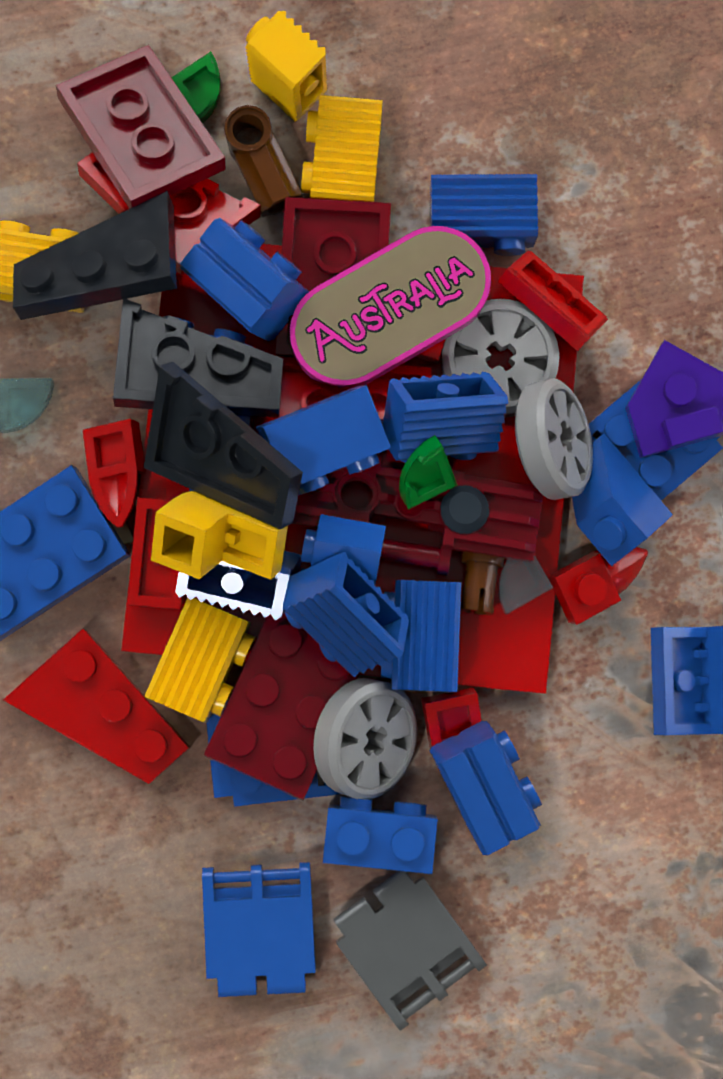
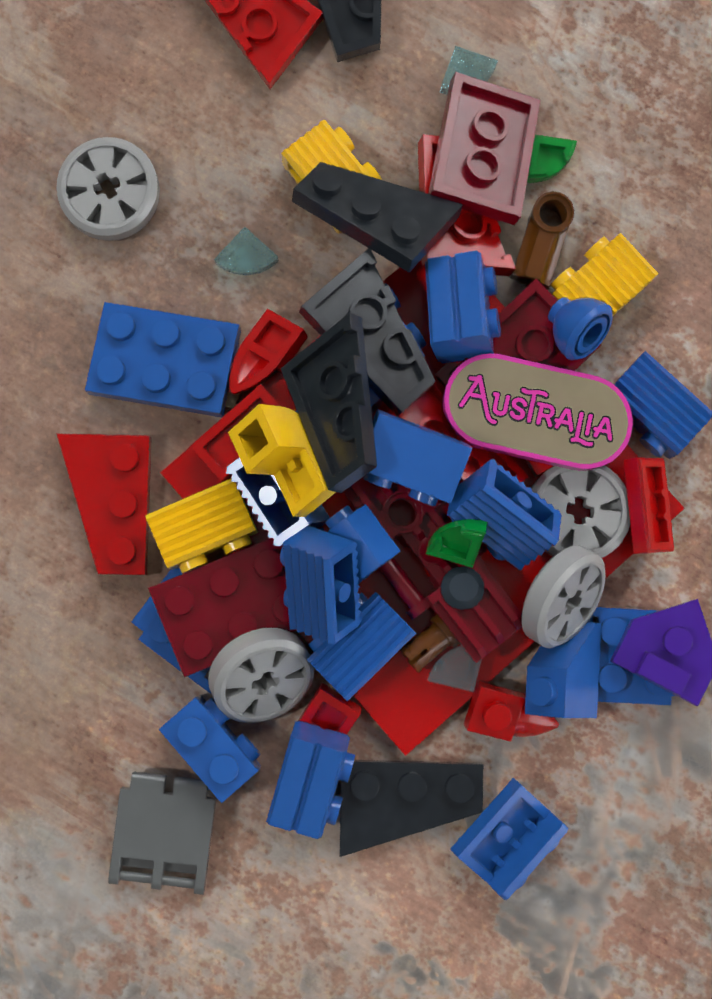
camera: 40 degrees right, 0 degrees up
blue plate [202,862,316,997] -> none
yellow brick [245,11,327,122] -> none
none -> black wing [339,760,484,857]
none -> clear light blue tile [440,46,498,95]
none -> blue brick [548,297,613,361]

